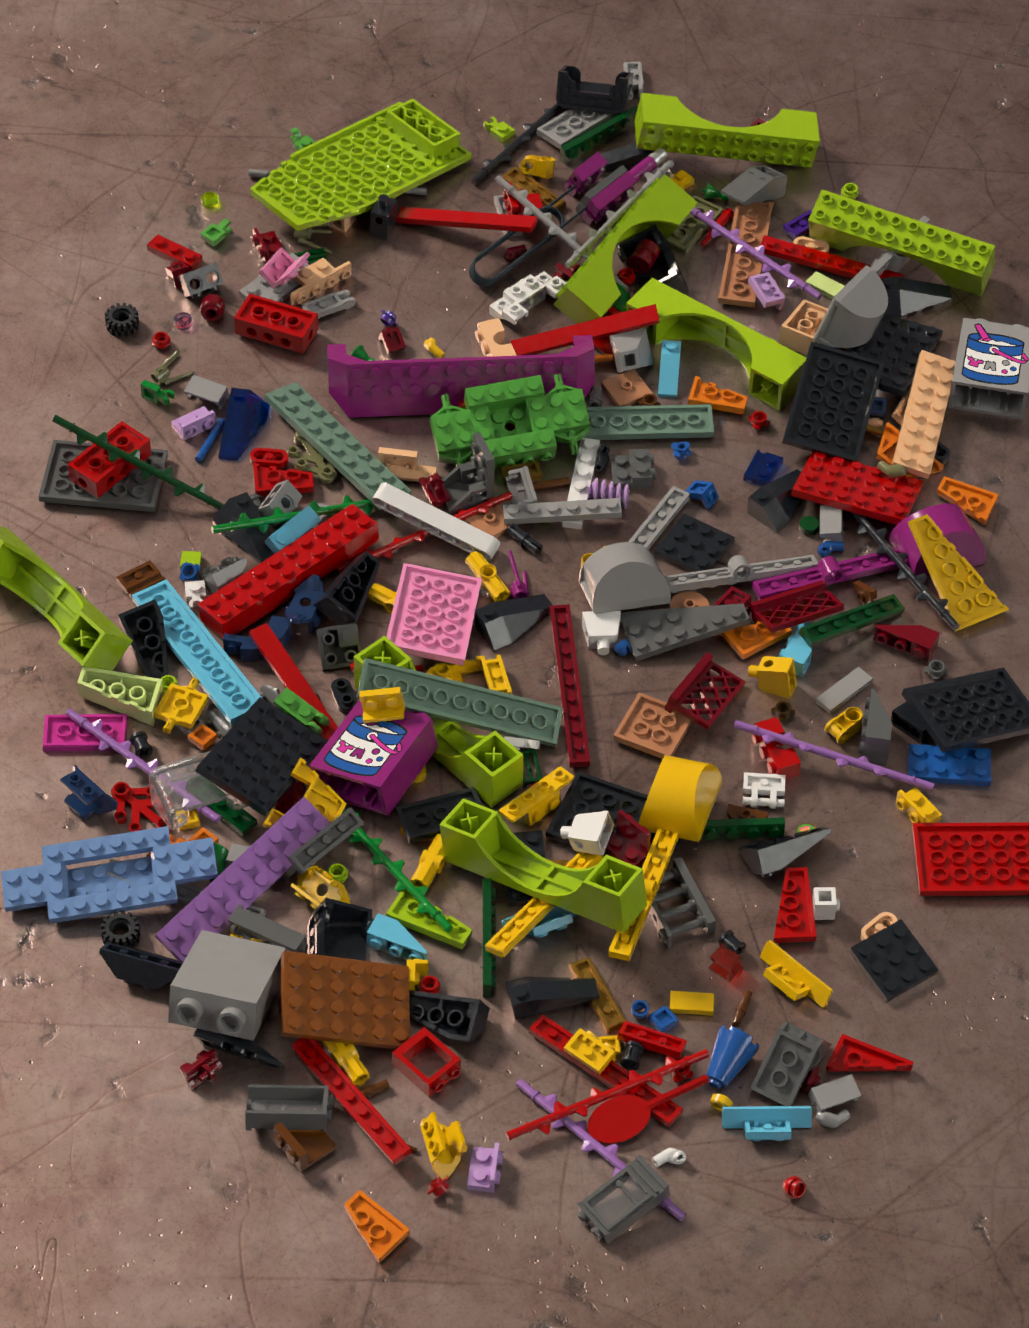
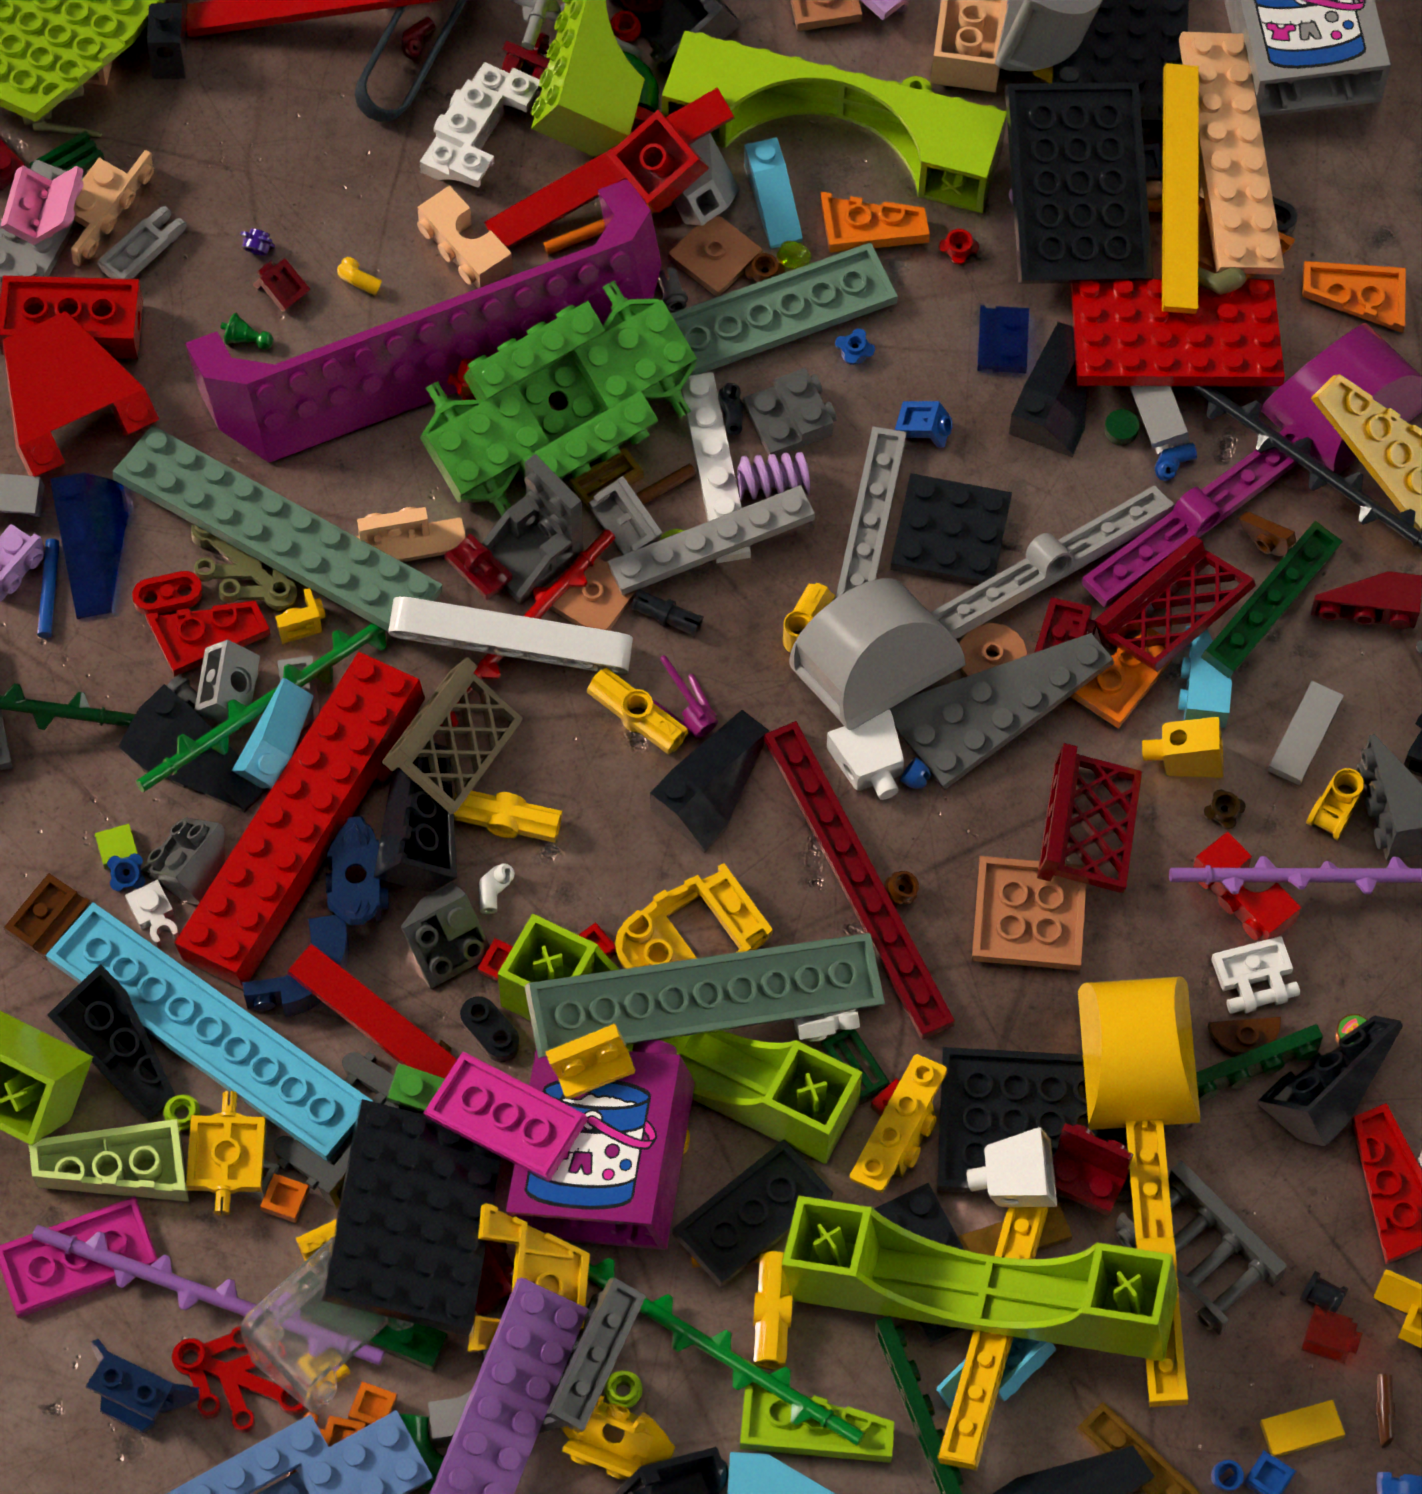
camera: 20 degrees left, 15 degrees up
black bush [129,731,153,759] -> none
bright pink plate [387,563,482,666] -> none
none -> red wedge [2,311,160,477]
none -> yellow bracket [275,588,326,644]
none -> dark tan fence [382,657,523,815]
none -> dark pink tile [424,1052,588,1182]
none -> white arm [479,863,515,915]
none -> red brick [607,110,710,213]
none -> clear neon green tile [776,241,812,270]
none -> reddish brown plate [884,871,919,905]
none -> yellow tile [1162,63,1199,314]

